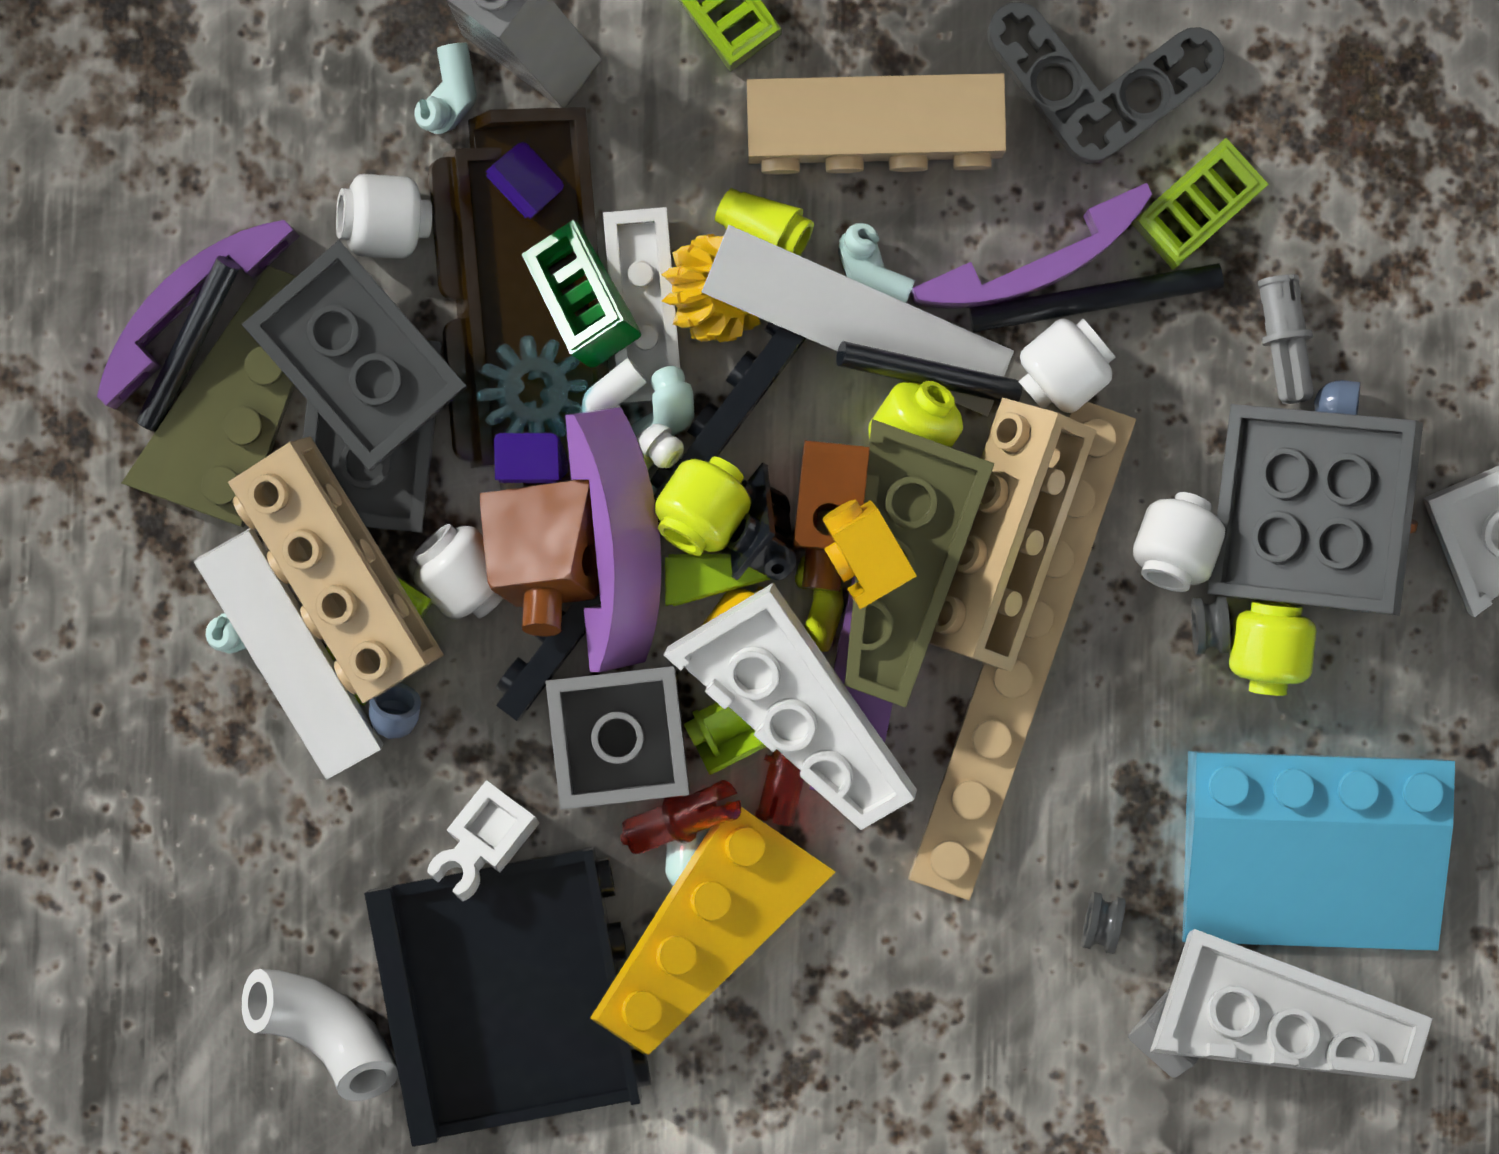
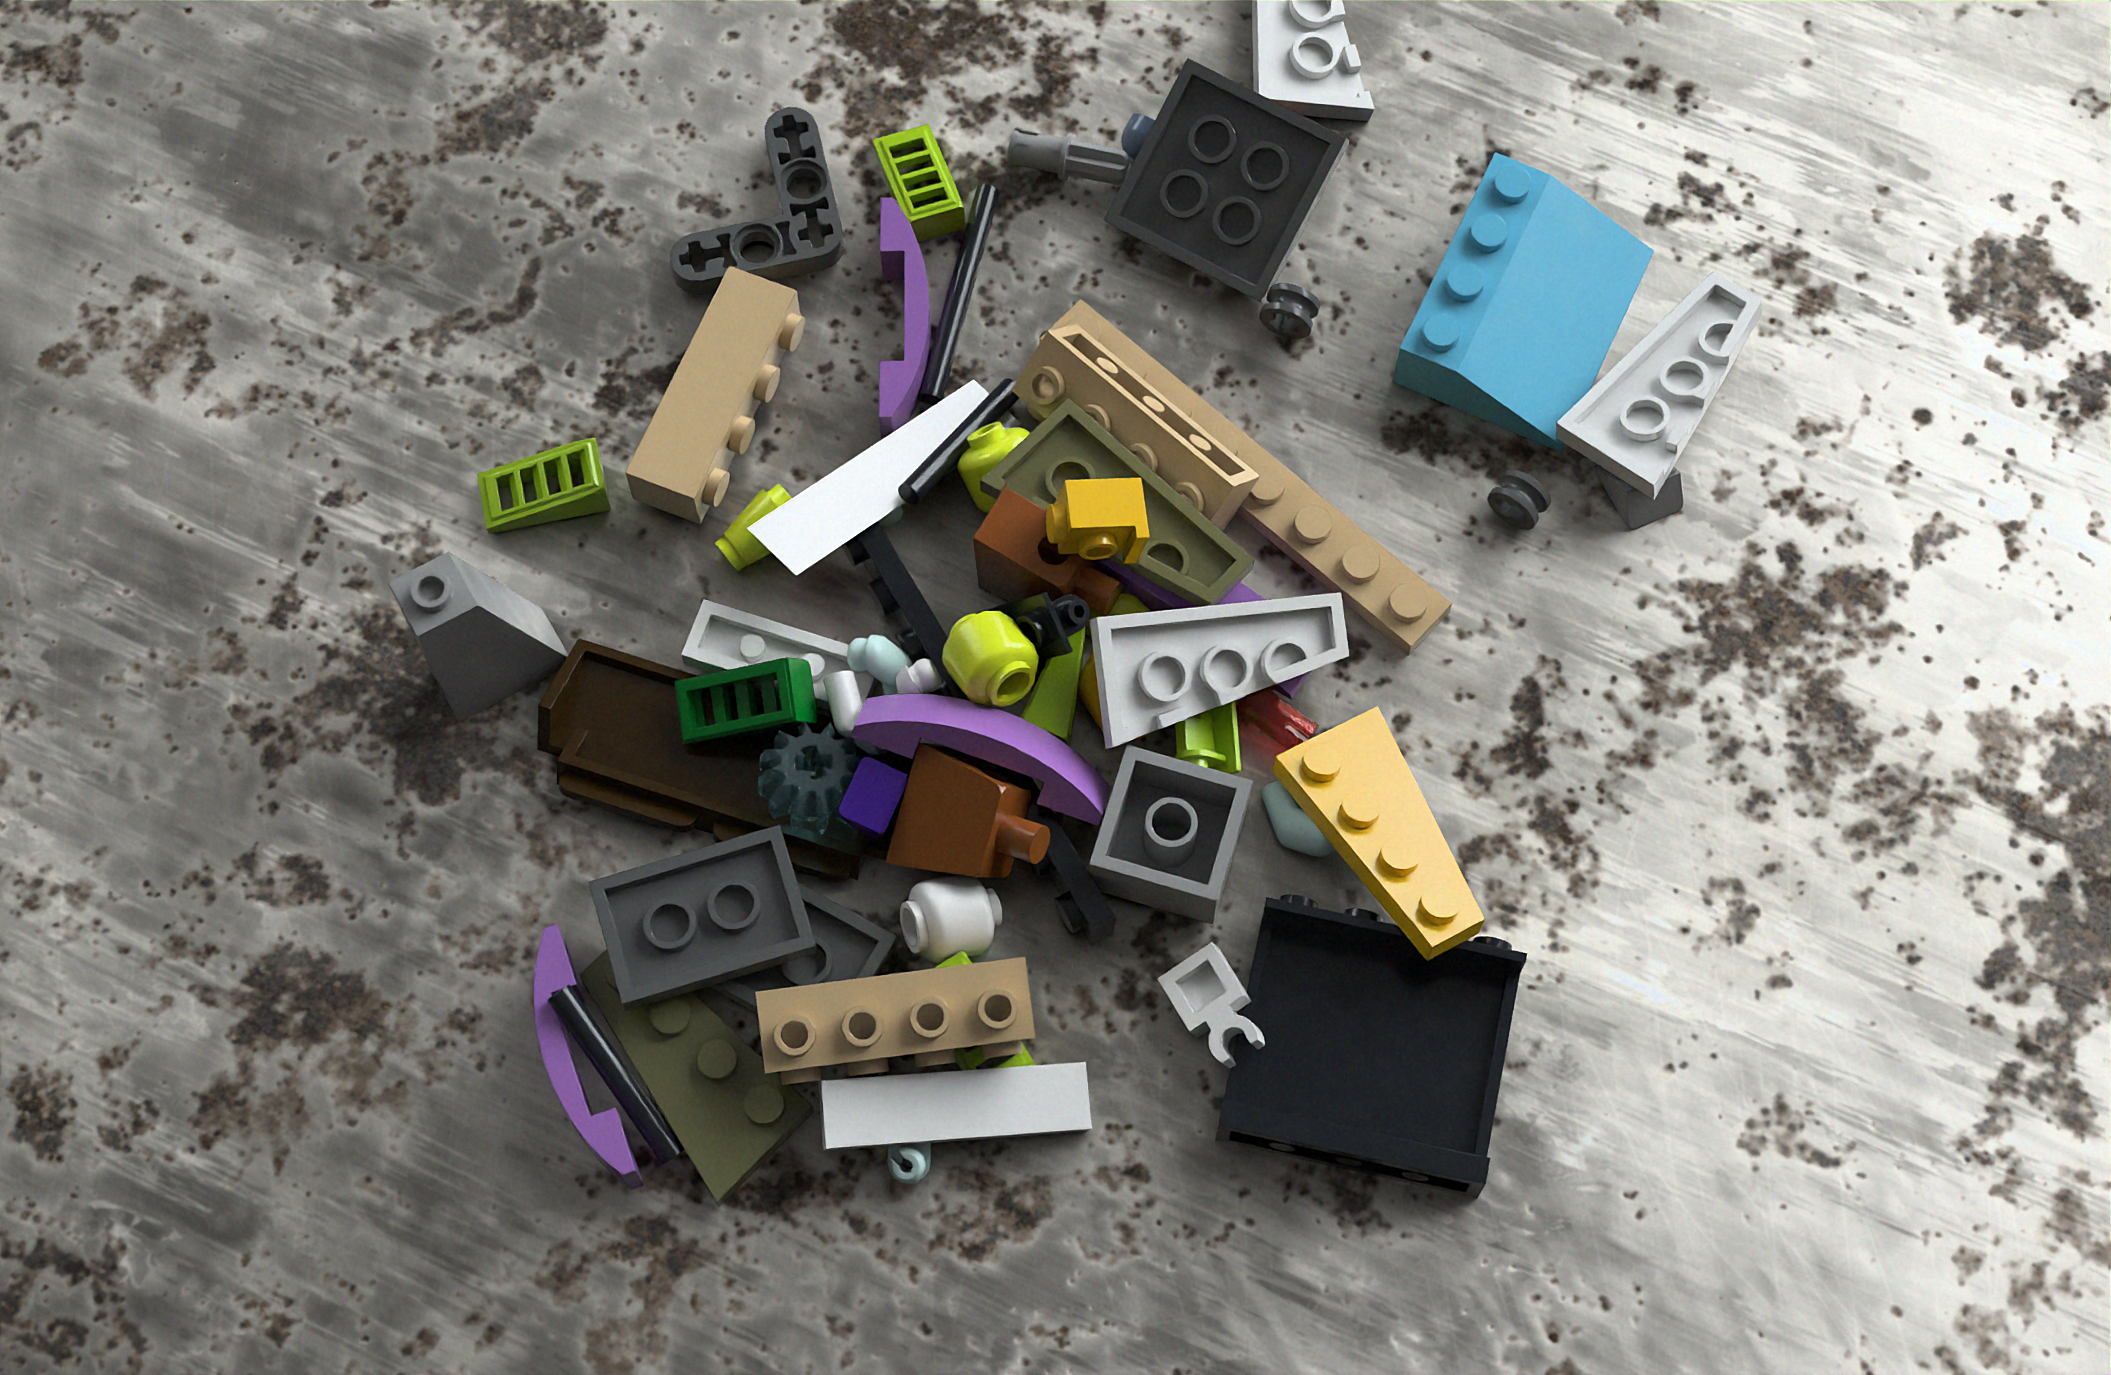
camera: 65 degrees left, 20 degrees down
white cylinder [242,969,398,1101] -> none
white head [336,174,432,259] -> none
sand blue hinge [368,683,421,739] -> none
light aqua arm [414,43,477,134] -> none
dark purple slope [486,142,564,219] -> none
clear red axle [620,780,741,854] -> none
yellow gear [661,234,761,342] -> none
light aqua arm [838,223,915,303] -> none
white head [1018,319,1116,413] -> none
white head [1133,492,1225,592] -> none
neon yellow head [1229,600,1317,696] -> none

